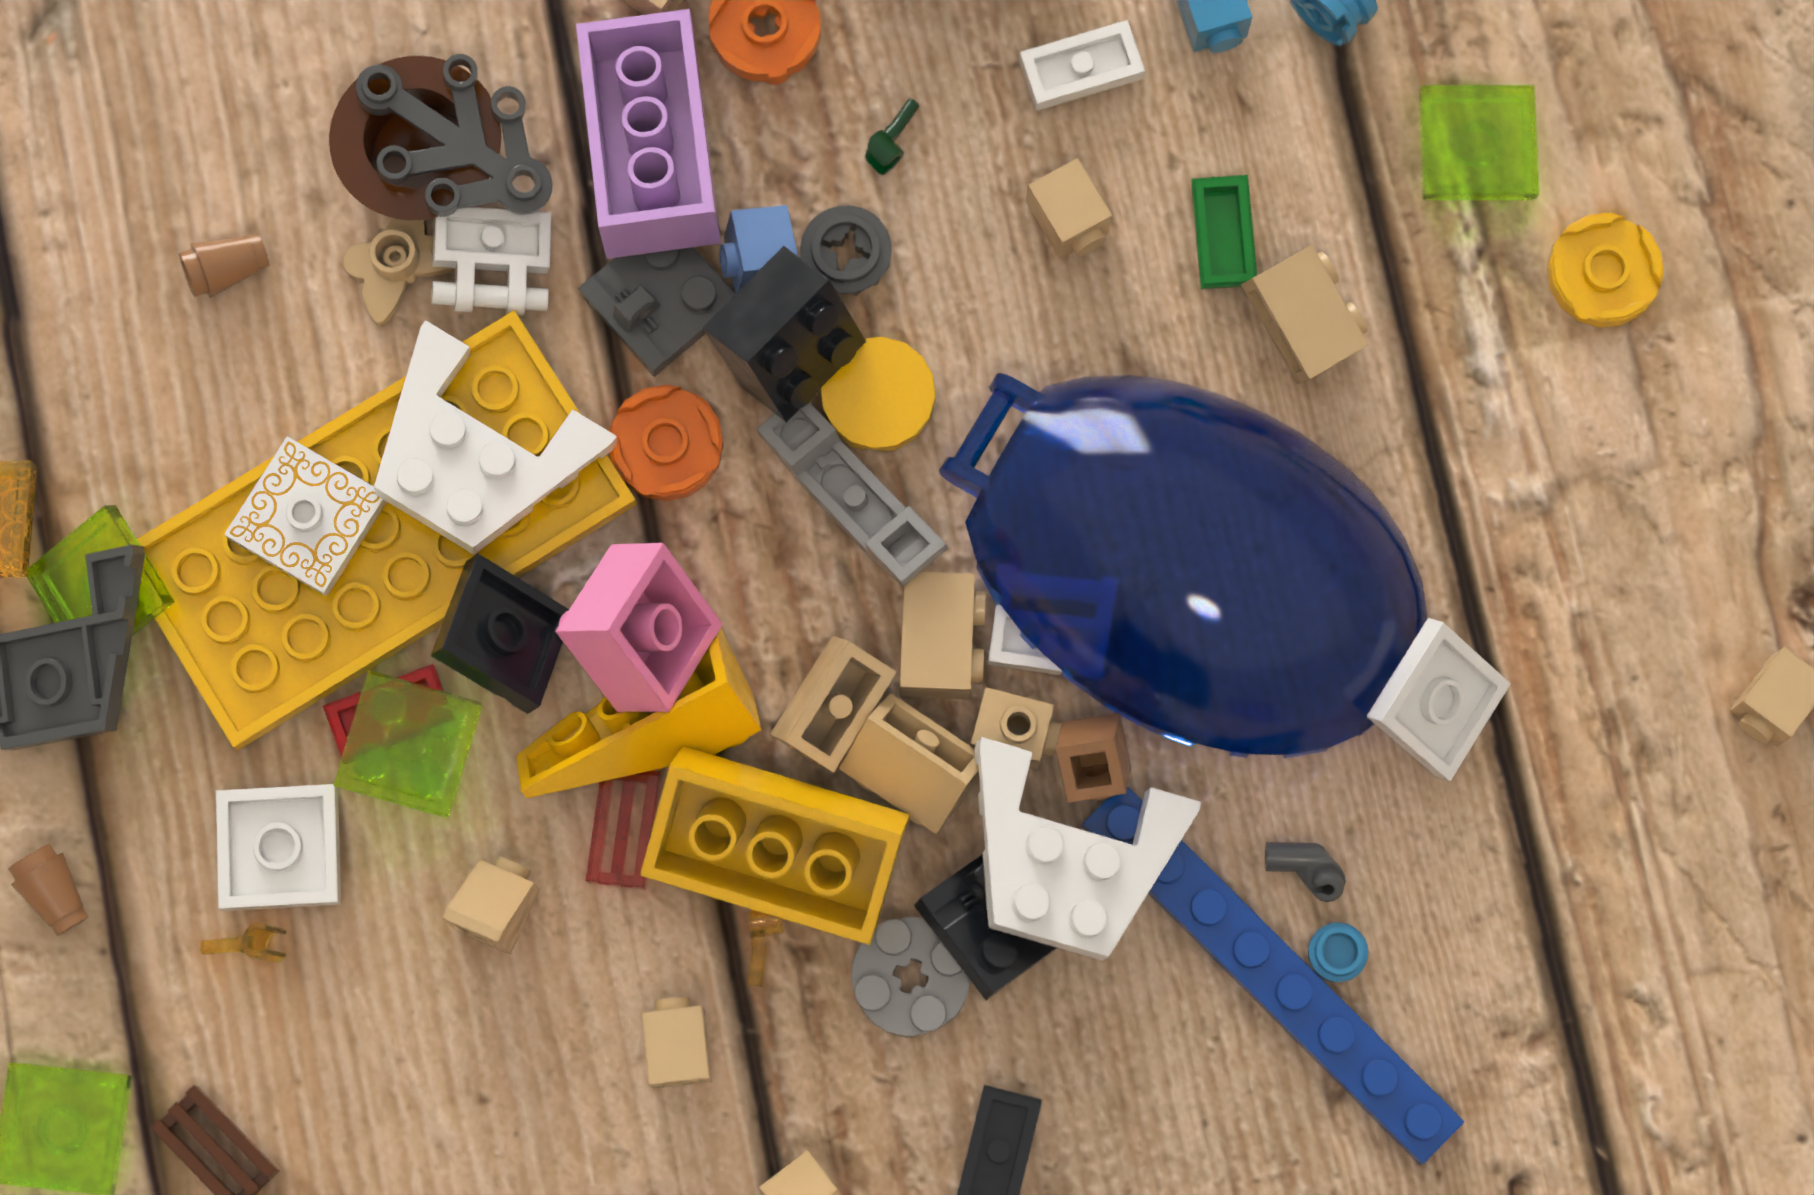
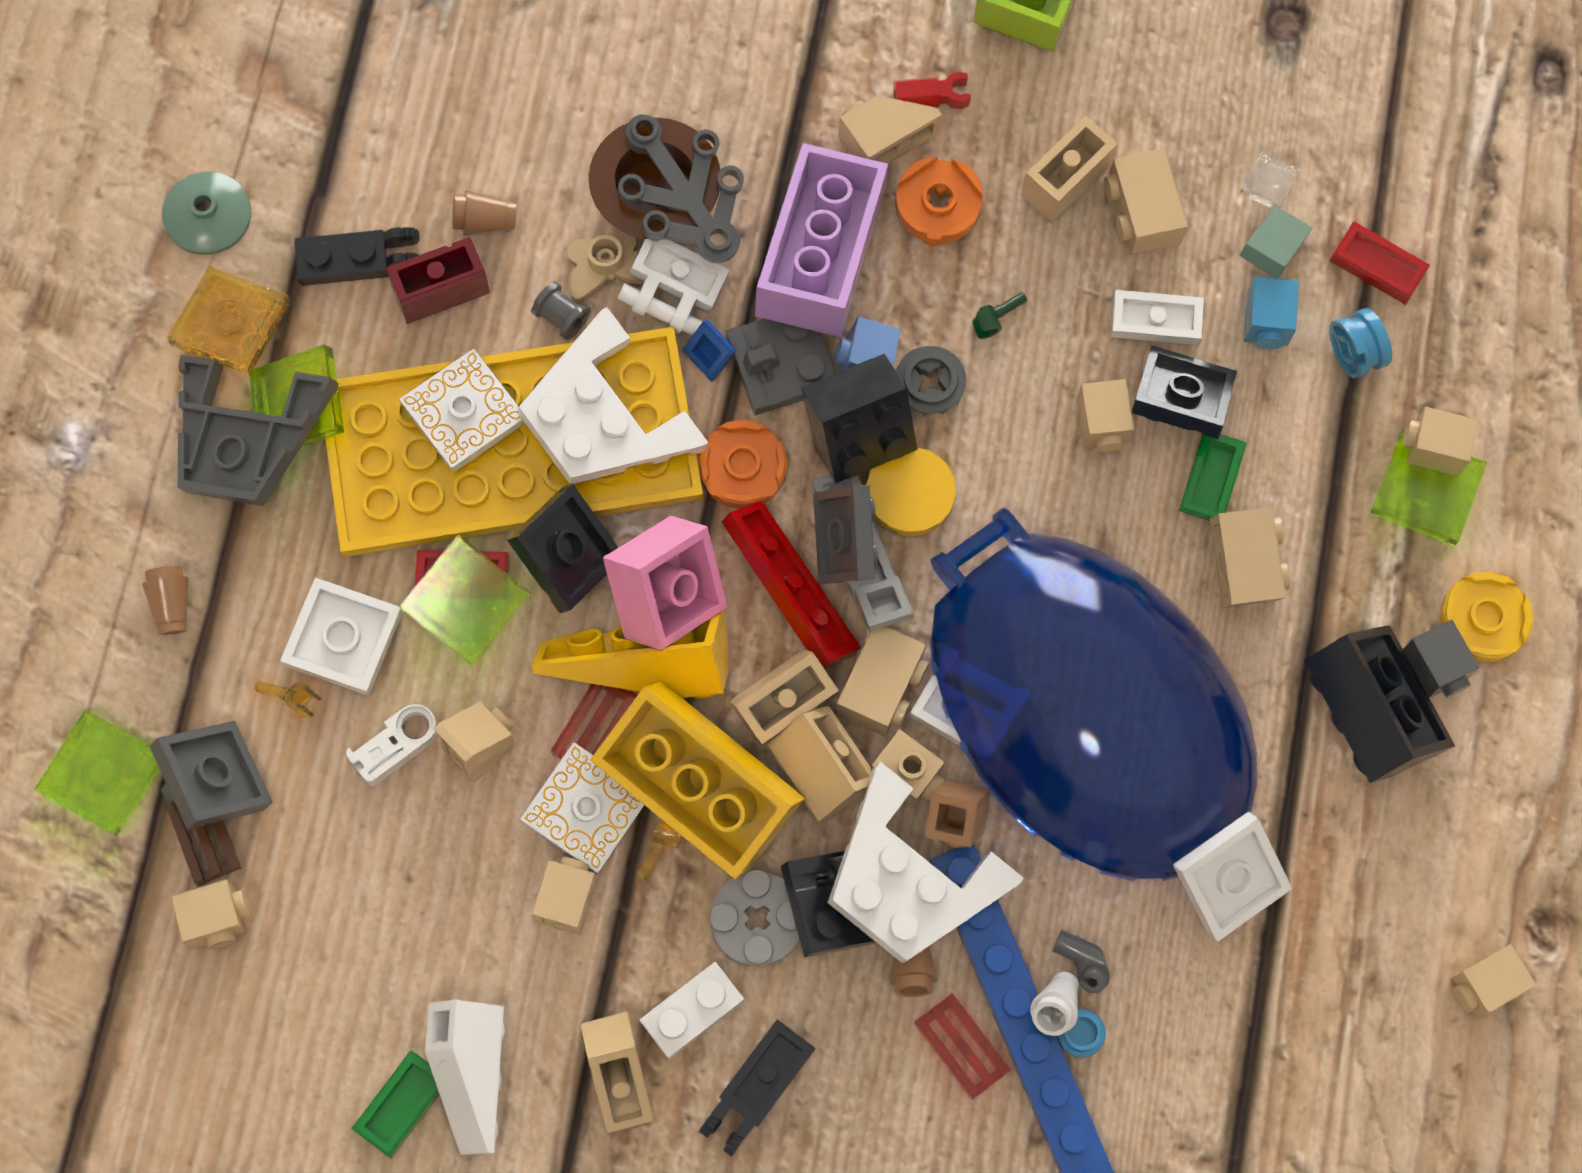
camera: 20 degrees right, 5 degrees down
none -> dark grey hinge [149,721,273,830]
none -> black hinge [295,227,420,286]
none -> white piece [346,704,438,786]
none -> dark red brick [386,237,490,324]
none -> white plate [519,742,644,874]
none -> dark grey bush [531,282,591,340]
none -> white plate [639,961,744,1060]
none -> blue slope [682,319,737,382]
none -> red plate [722,500,861,669]
none -> dark grey hinge [813,485,878,584]
none -> medium nougat cone [889,946,937,997]
none -> clear red tile [914,993,1011,1100]
none -> white cone [1030,972,1080,1036]
none -> black hinge [1131,345,1237,439]
none -> black slope [1304,625,1455,783]
none -> tan brick [1402,407,1479,476]
none -> dark grey brick [1403,620,1480,698]

